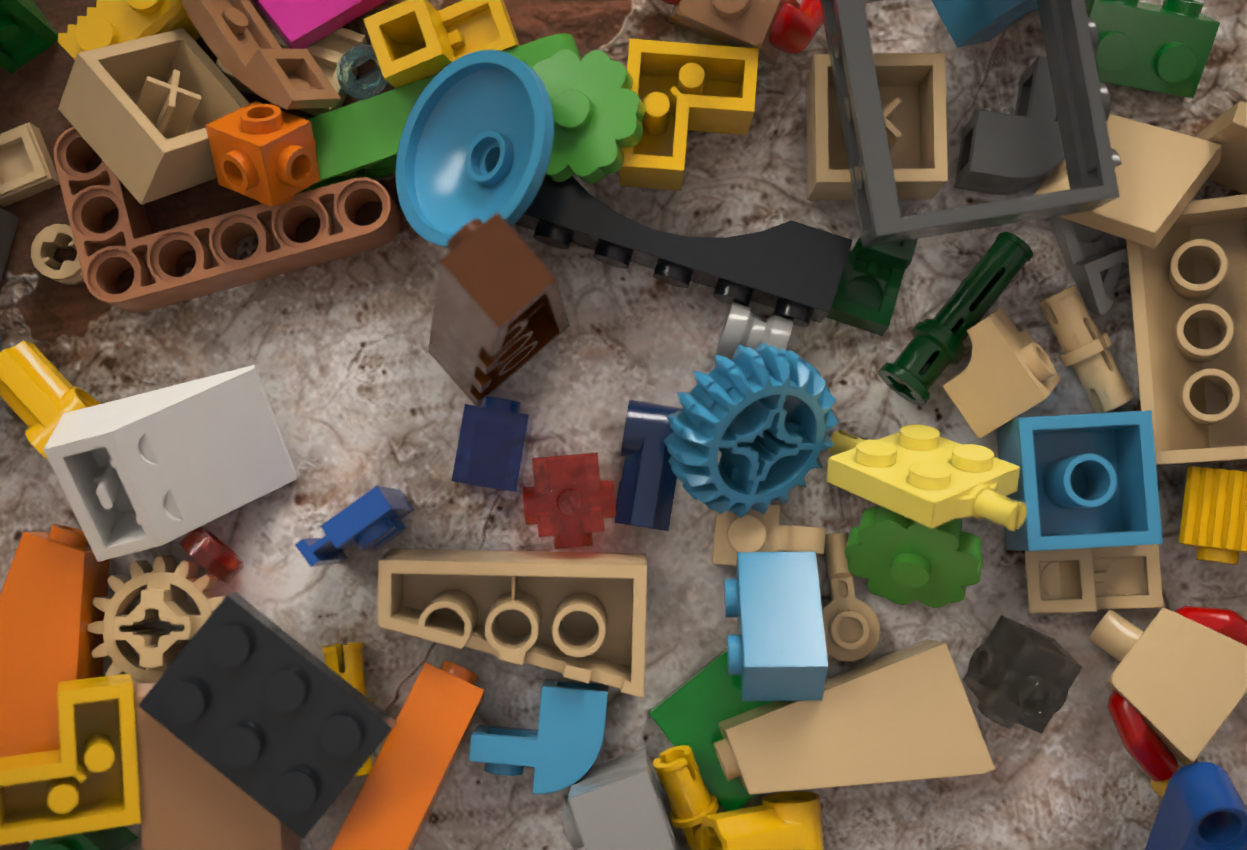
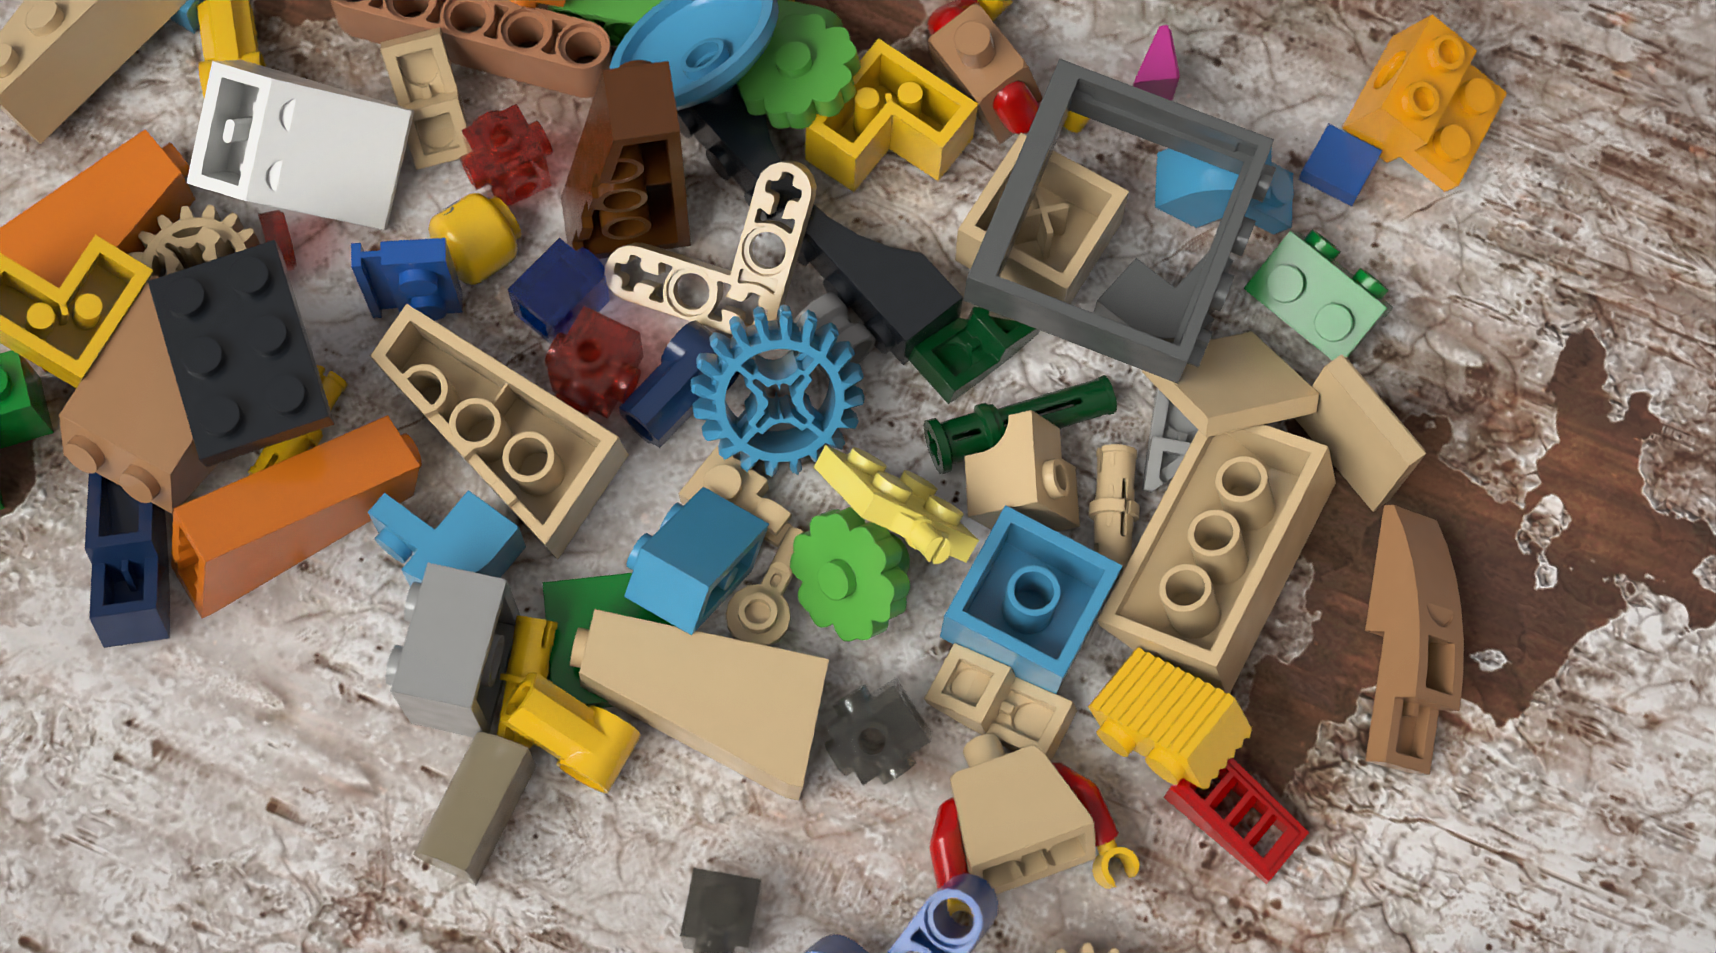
camera: 25 degrees right, 15 degrees down
none -> tan slope [380,27,475,170]
none -> yellow head [428,193,522,285]
none -> clear red brick [459,104,553,207]
none -> tan beam [604,160,816,334]

